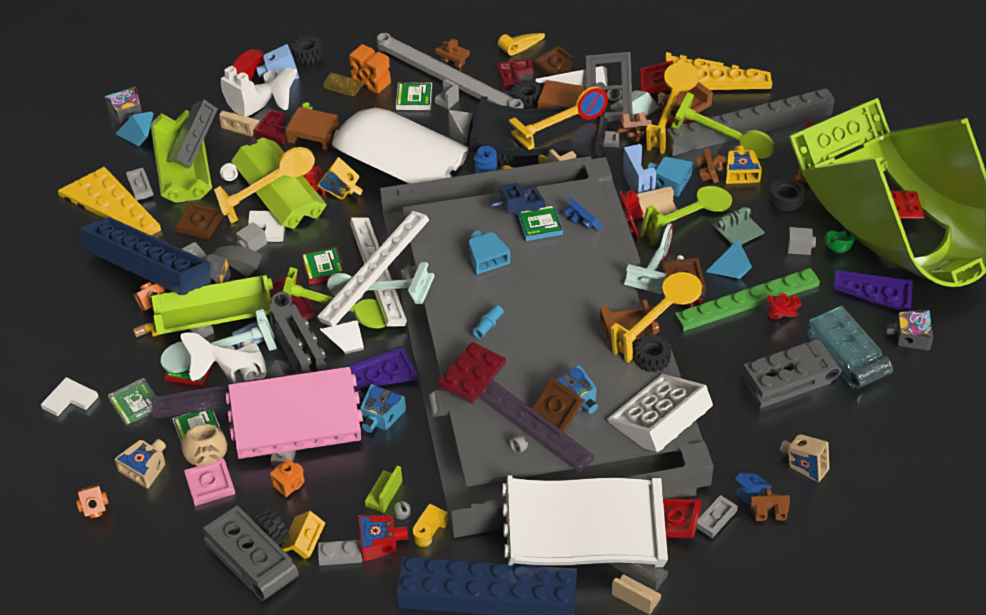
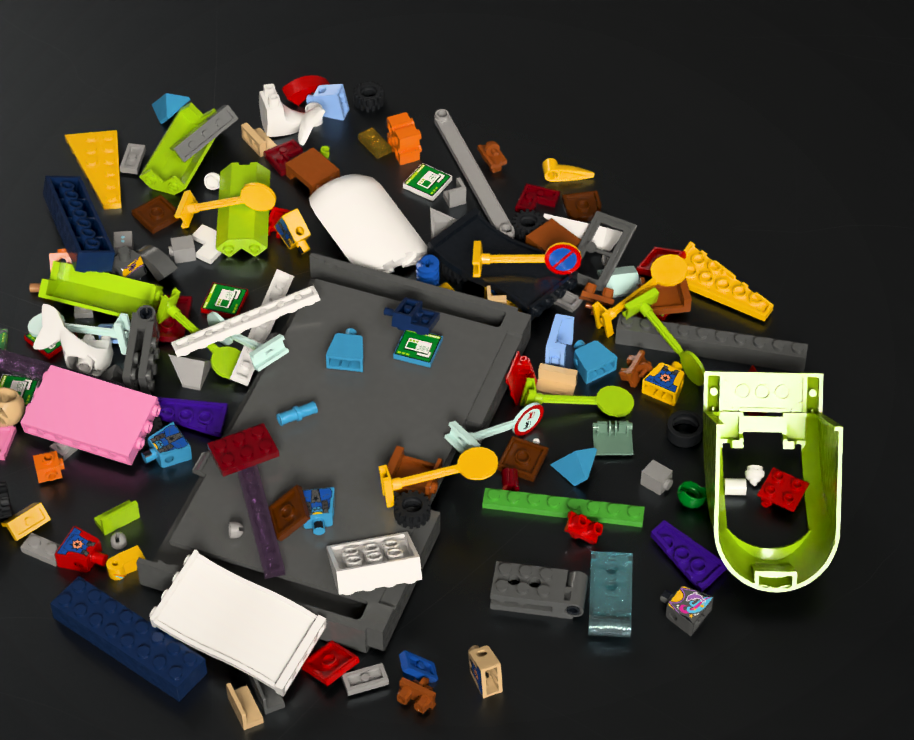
camera: 30 degrees right, 0 degrees up
dark grey torso [104,86,142,124] -> none
blue plate [564,198,603,230] -> none

